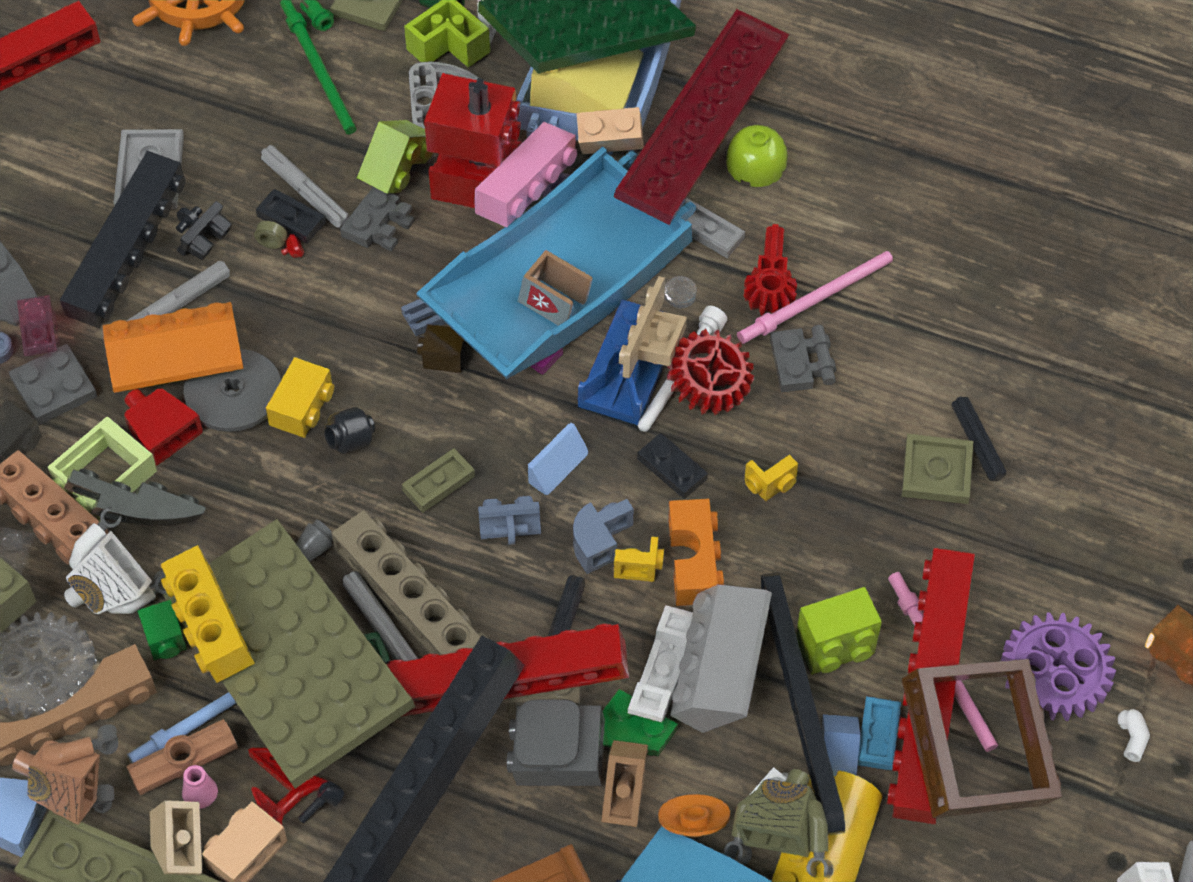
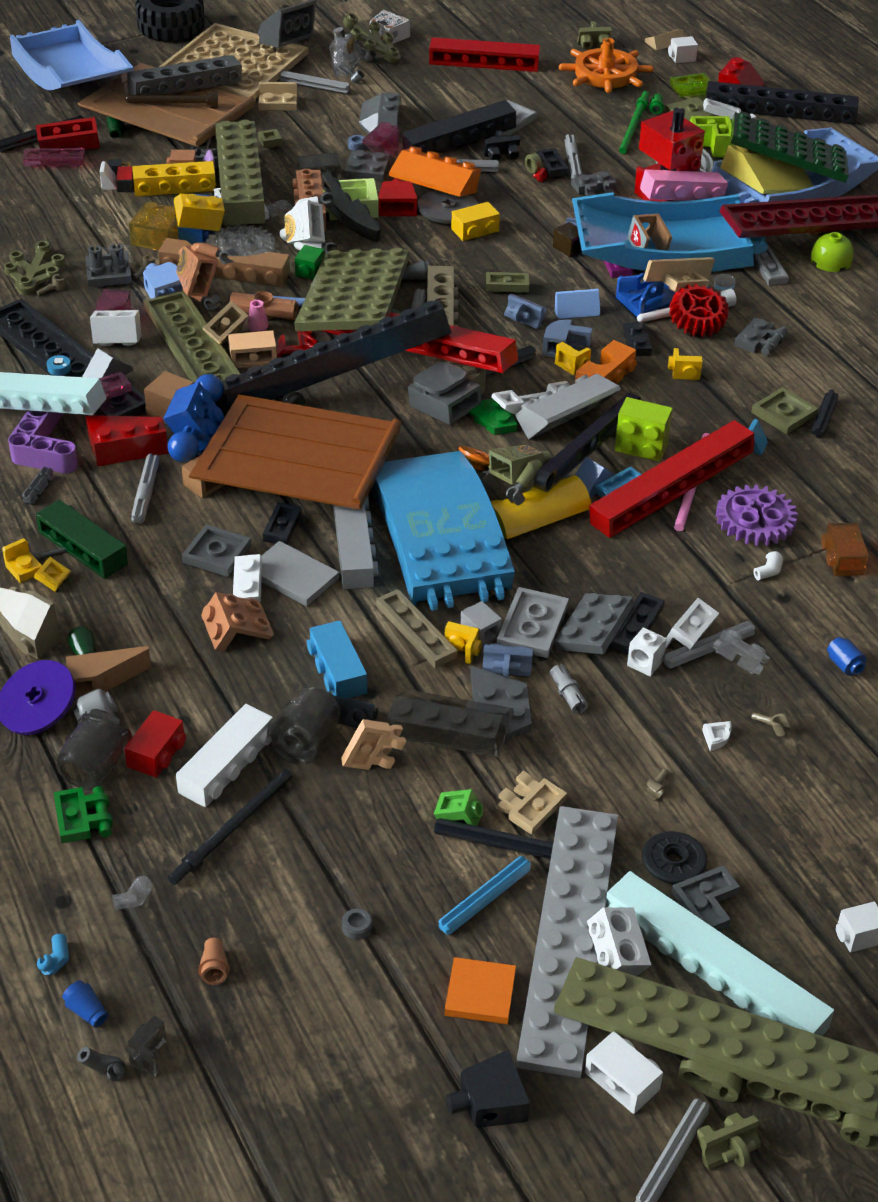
camera: 40 degrees right, 15 degrees down
yellow brick [161,545,255,683] -> none
black head [324,407,375,454] -> none
lime brick [357,120,433,194] -> none
light nougat brick [577,107,644,154] -> none
medium nougat slope [601,740,648,827] -> none
bright pink bar [737,251,893,344] -> none
red gear [743,224,797,316] -> none
reddish brown window [902,659,1062,818] -> none
none -> dark azure slope [749,419,767,455]

